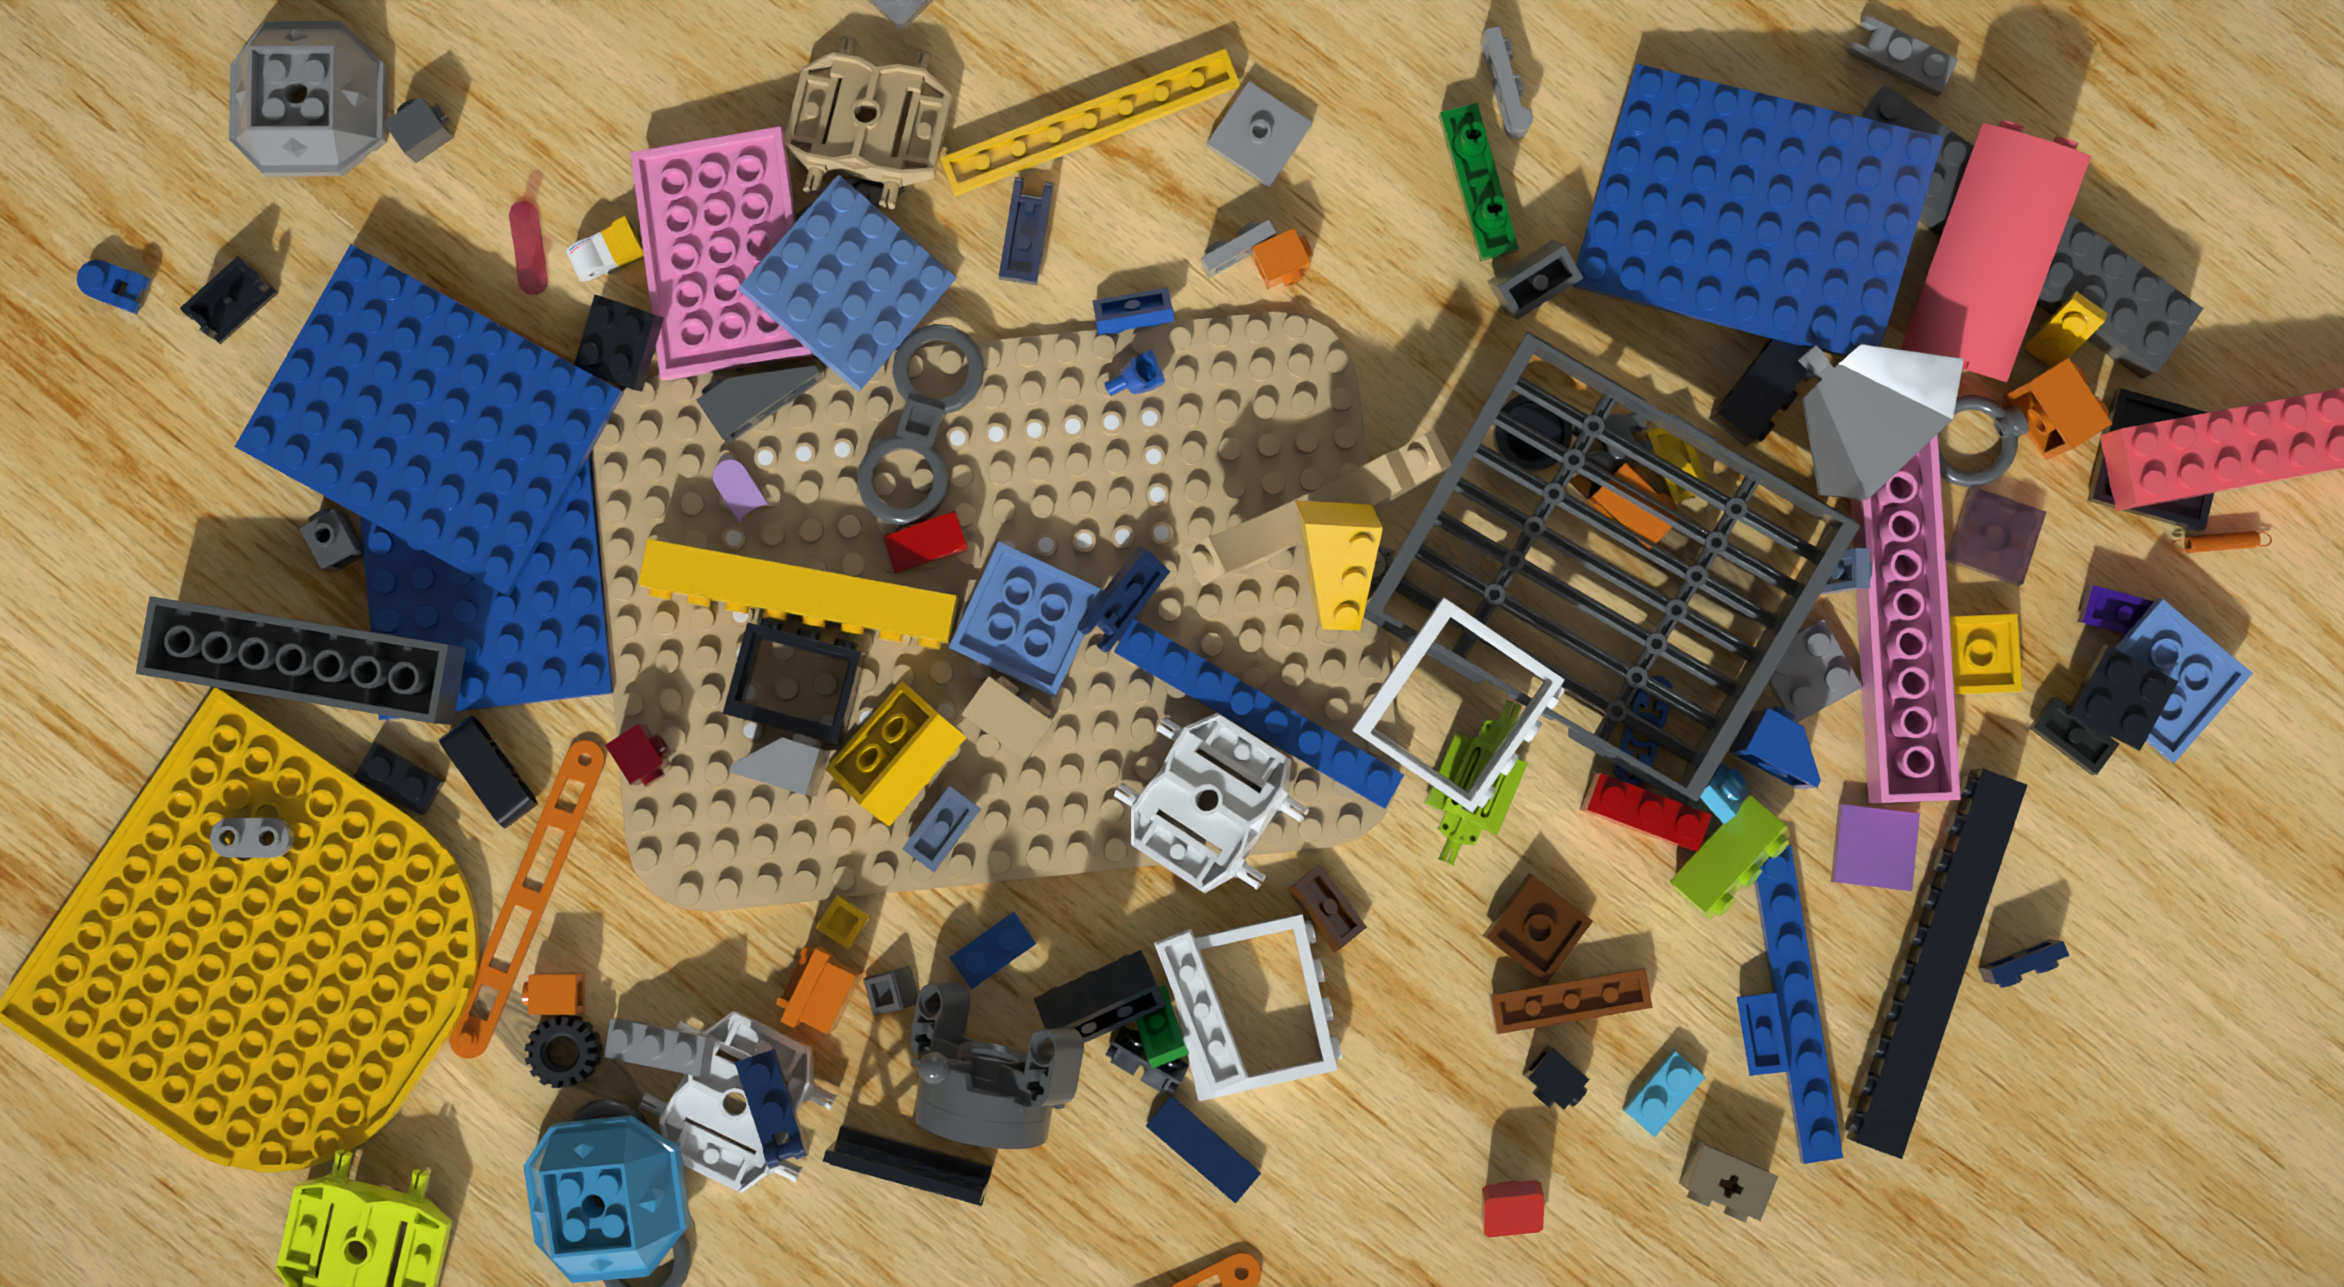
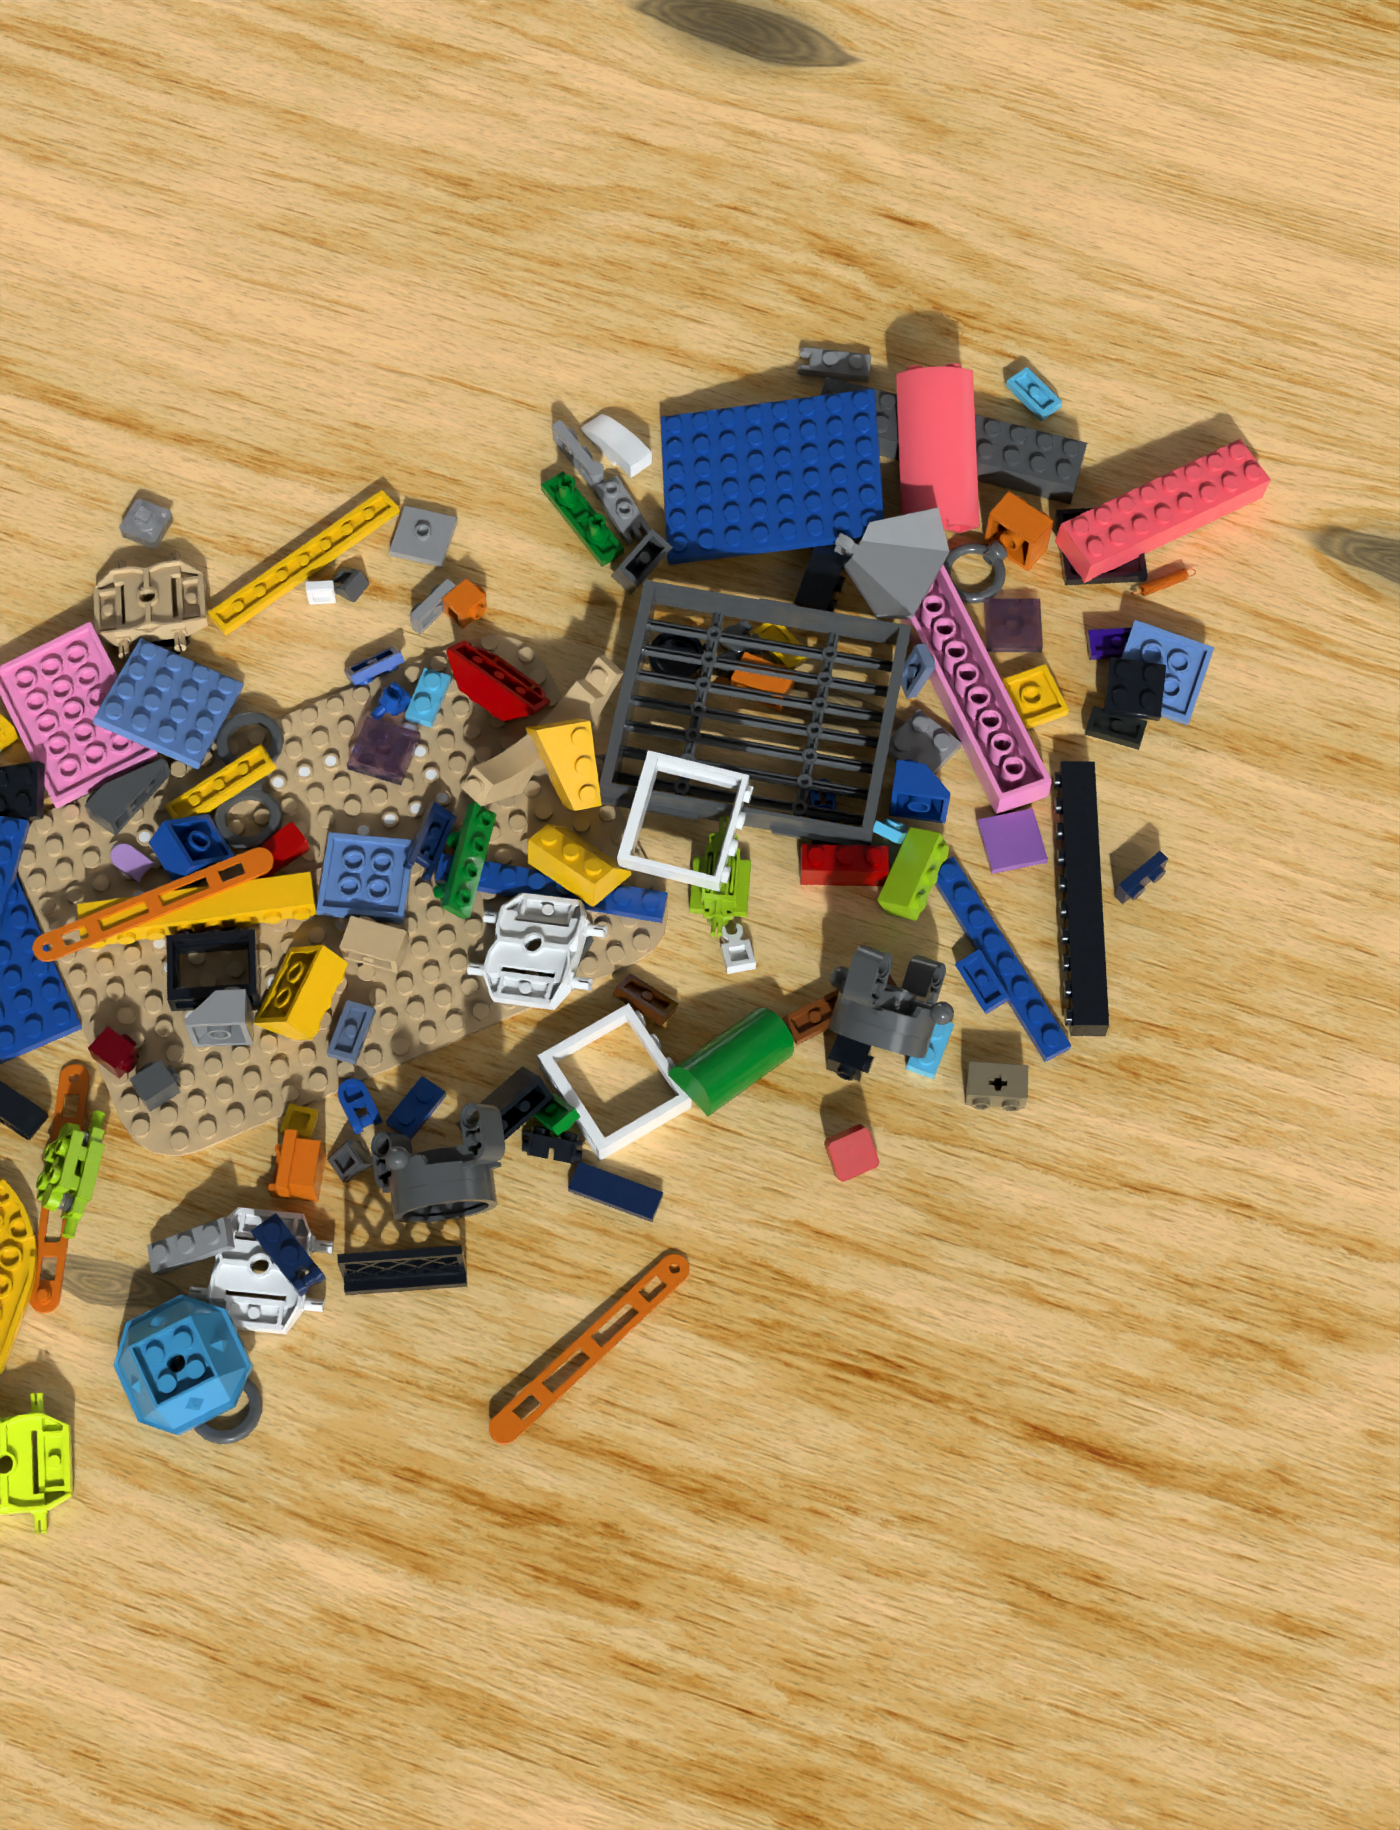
camera: 20 degrees left, 20 degrees down
orange brick [522,973,585,1015] -> none
black tyre [524,1015,602,1088] -> none
dark blue hinge [999,177,1054,285] -> none
white tile [1154,928,1249,1093] -> none
reddish brown plate [1482,873,1593,984] -> none
yellow plate [2024,291,2108,367] -> none
none -> orange piece [32,847,274,962]
none -> lime piece [36,1110,106,1239]
none -> dark grey brick [130,1059,180,1112]
none -> blue slope [149,814,235,886]
none -> yellow tile [164,744,277,819]
none -> white tile [306,580,336,605]
none -> dark grey slope [331,566,369,602]
none -> blue plate [337,1079,383,1135]
none -> clear purple plate [347,717,421,785]
none -> medium azure plate [405,668,451,728]
none -> green plate [433,802,497,919]
none -> red wedge [446,640,551,721]
none -> yellow slope [528,824,631,907]
none -> white slope [581,414,652,478]
none -> light grey hinge [593,476,651,546]
none -> green brick [668,1007,794,1117]
none -> white plate [721,924,756,974]
none -> dark grey piece [828,945,954,1058]
none -> medium azure plate [1006,367,1062,421]

